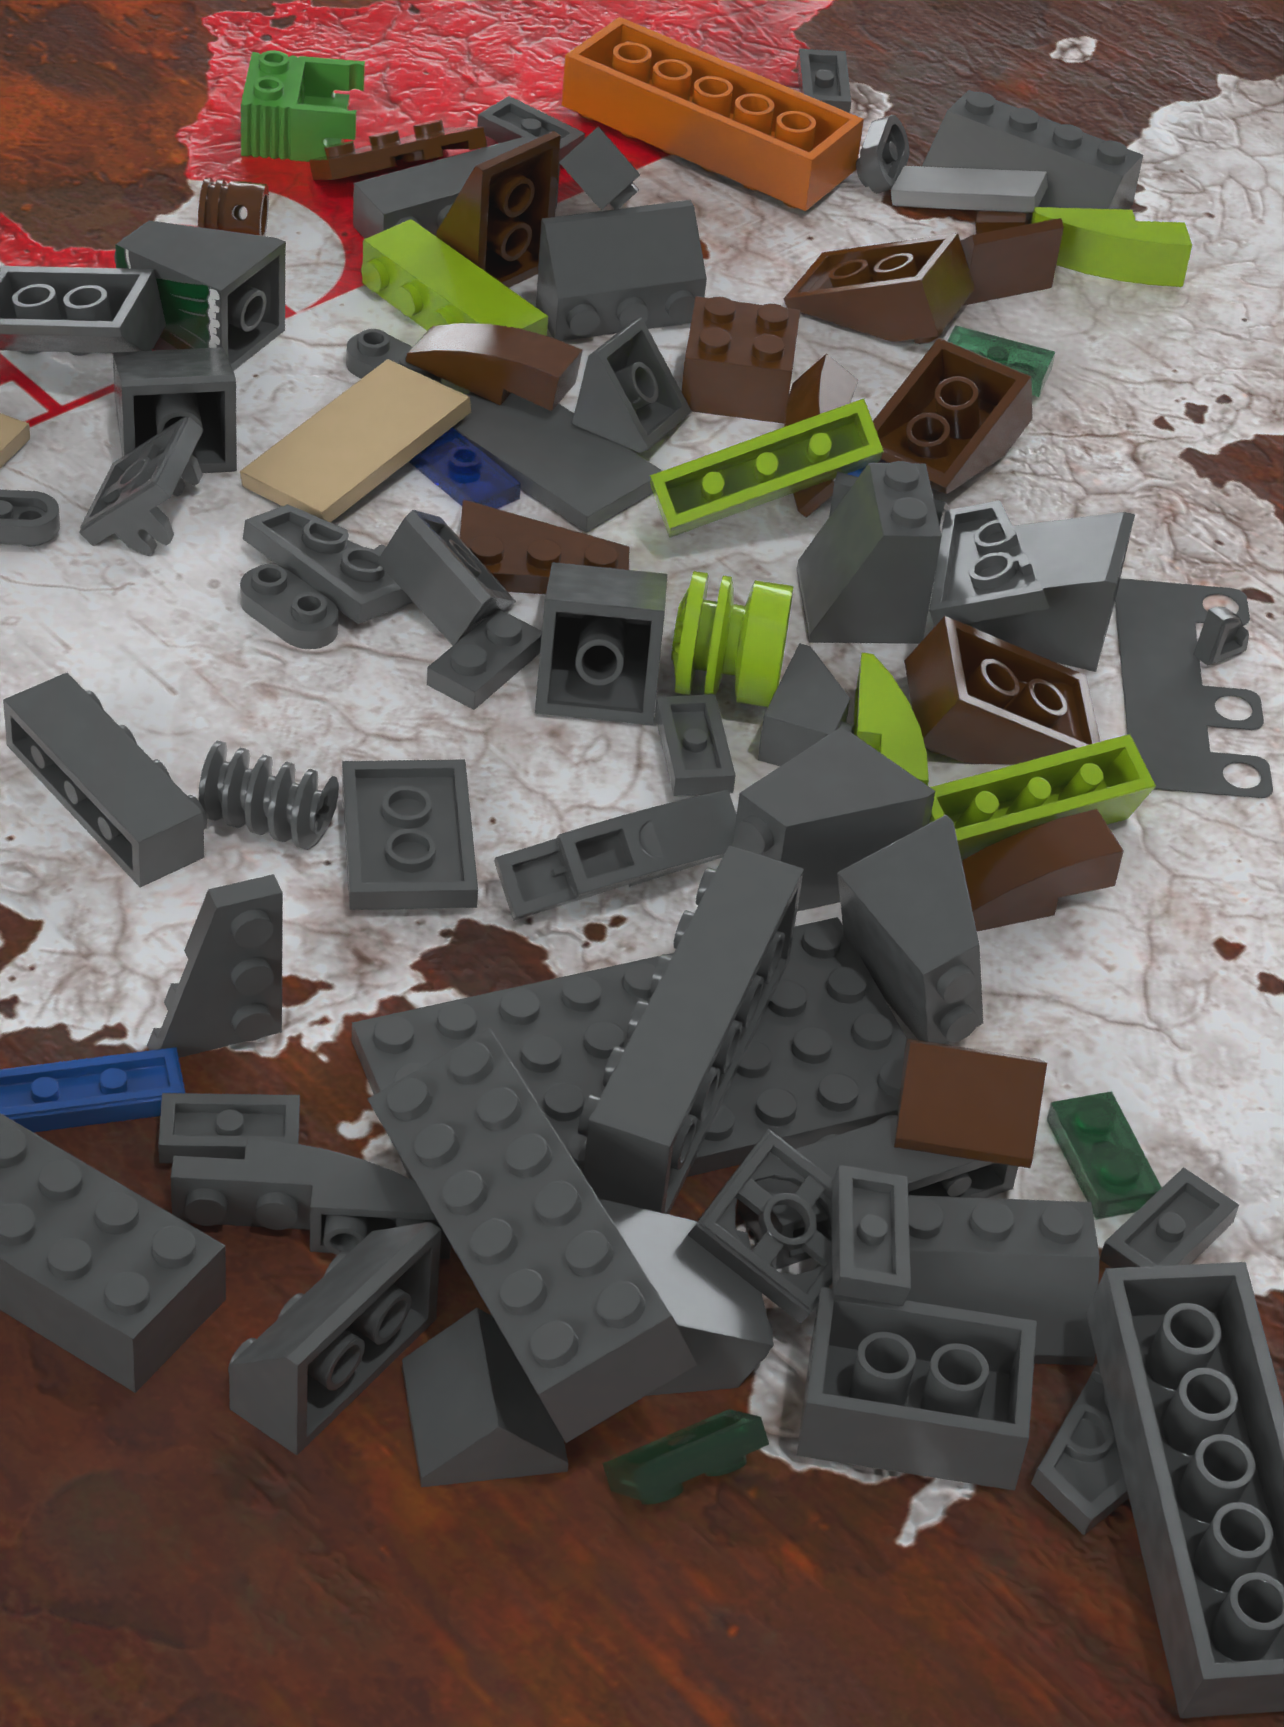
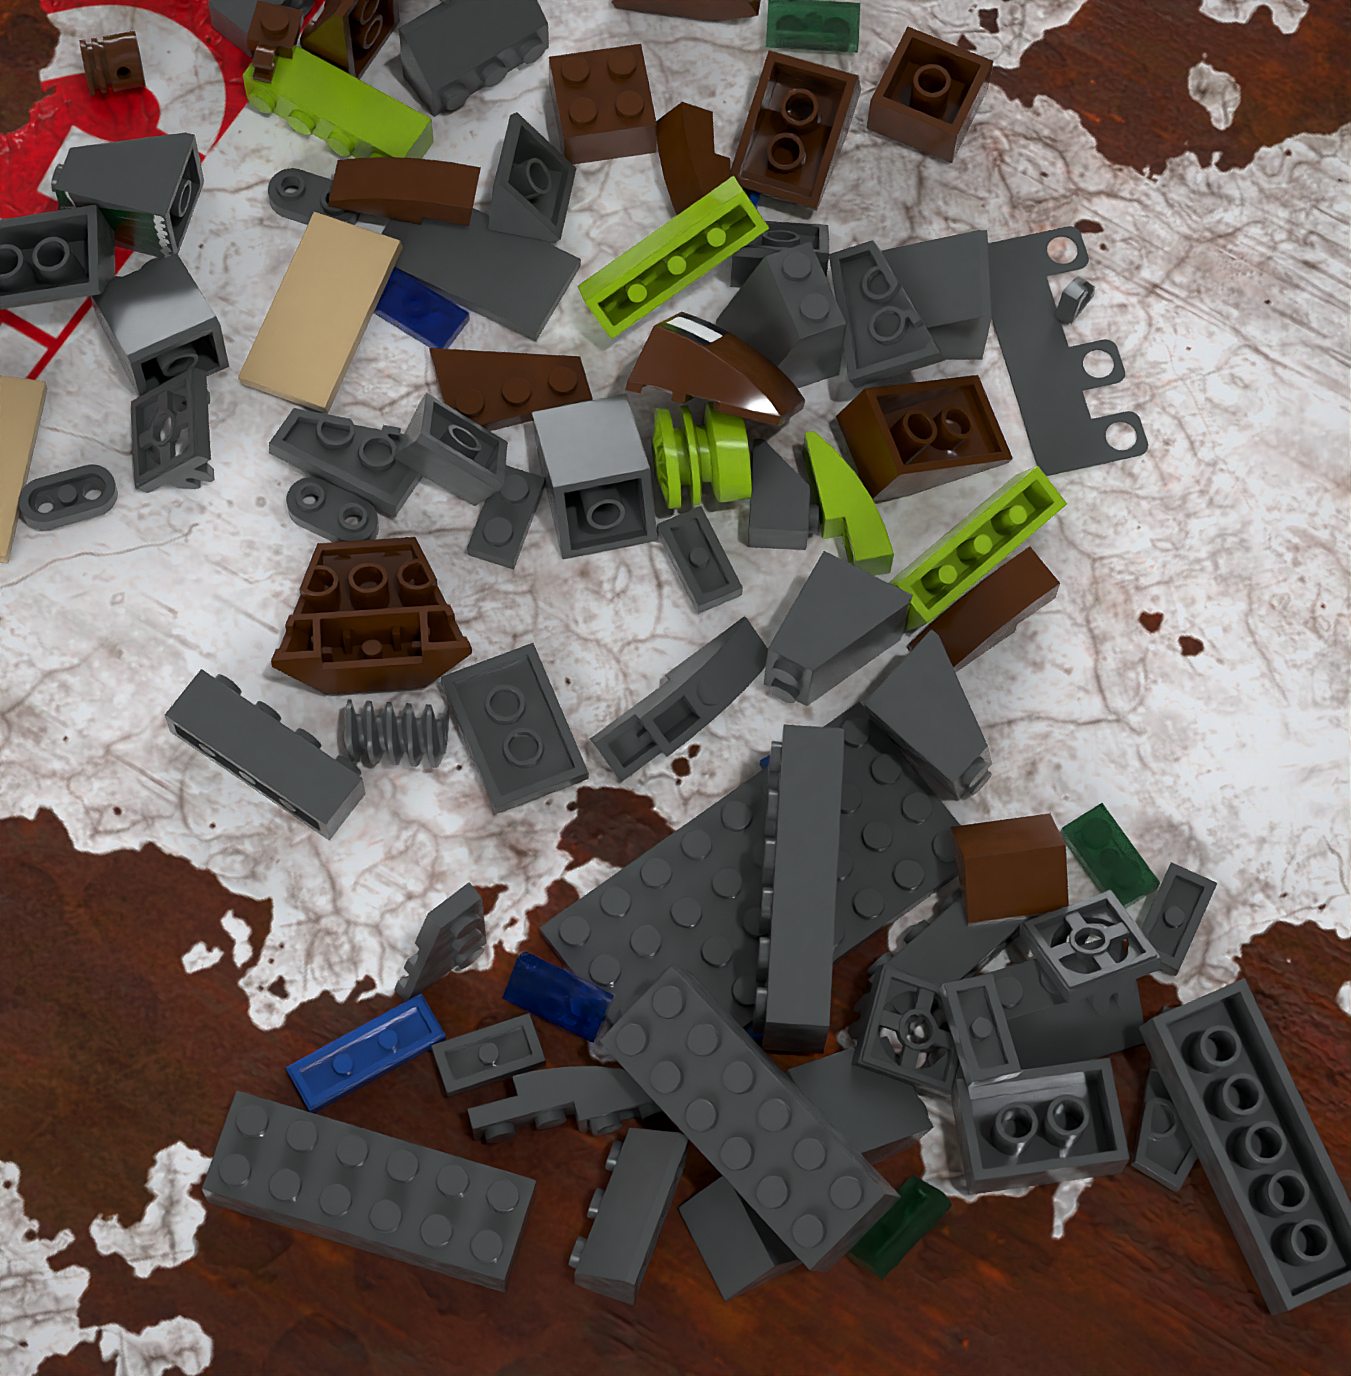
camera: 15 degrees left, 25 degrees up
none -> reddish brown plate [246,1,303,83]
none -> reddish brown wedge [271,537,472,695]
none -> clear blue plate [503,950,615,1043]
none -> reddish brown wedge [625,312,805,426]
none -> reddish brown brick [866,26,994,163]
none -> dark grey piece [1020,890,1161,1016]

